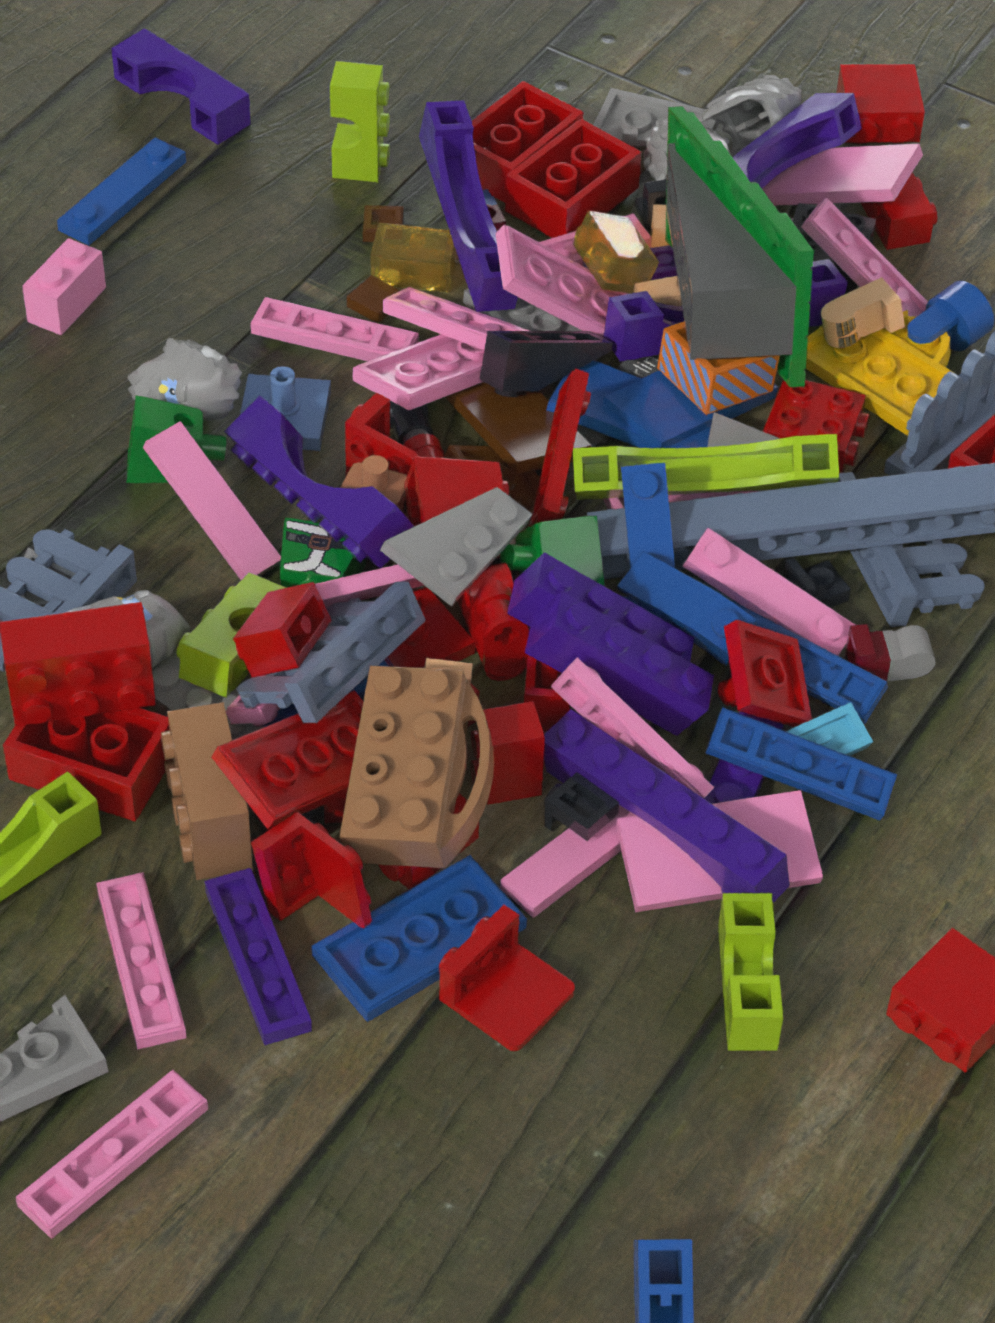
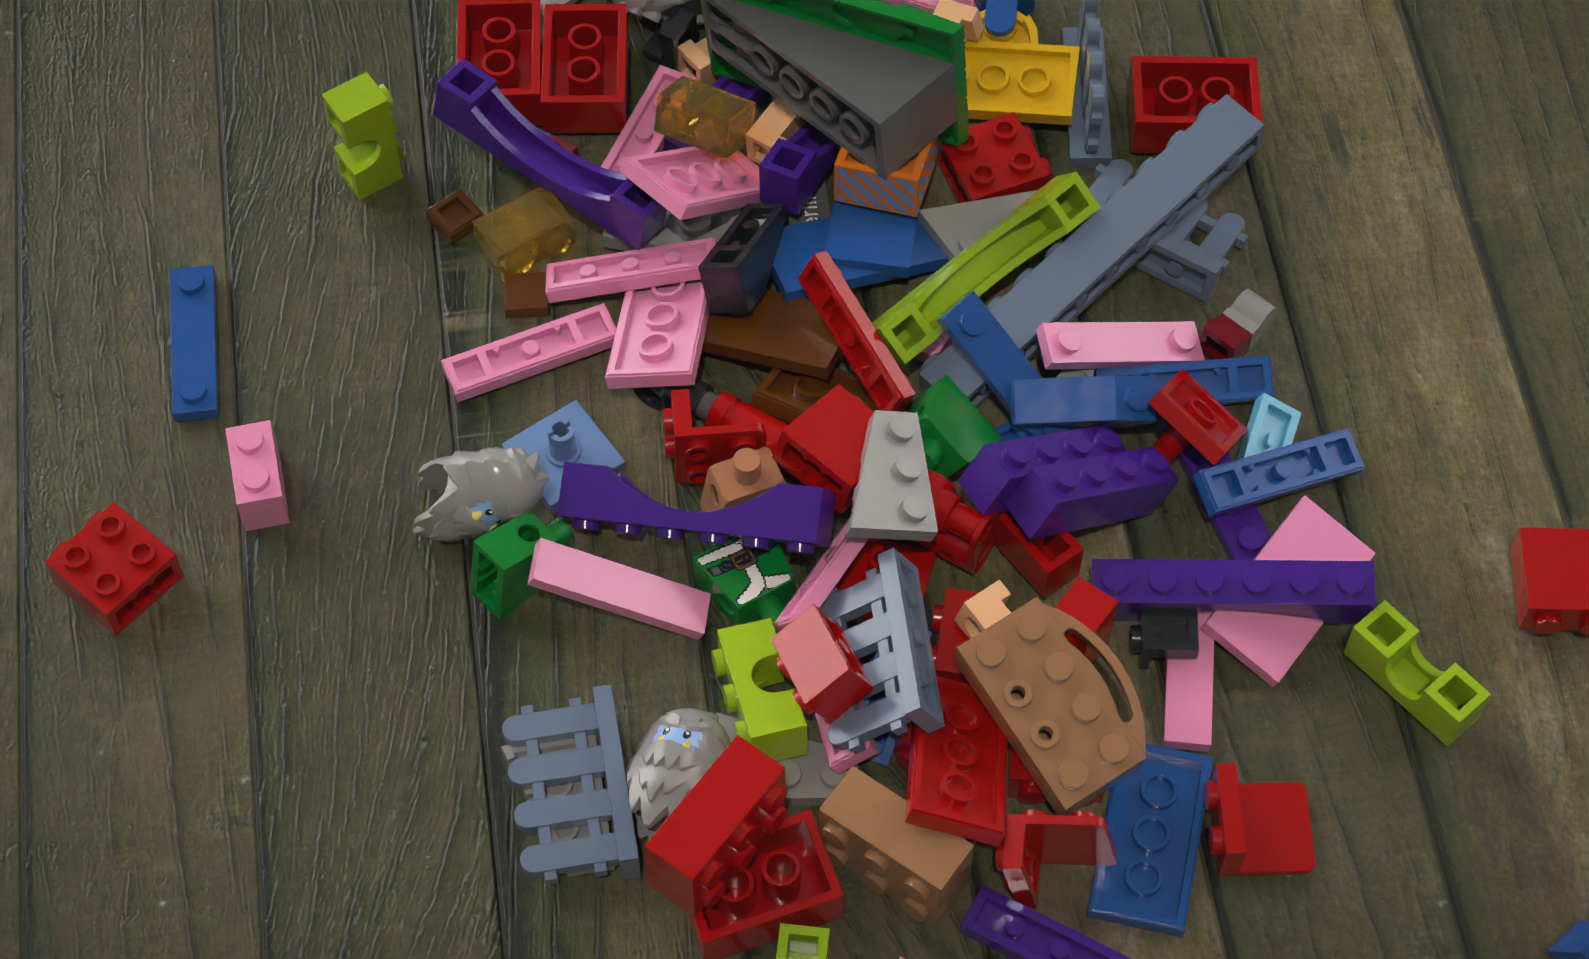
camera: 40 degrees left, 10 degrees up
dark purple arch [111,28,251,145] -> none
bright pink plate [551,657,714,799] -> none
black bracket [783,558,851,608] -> none

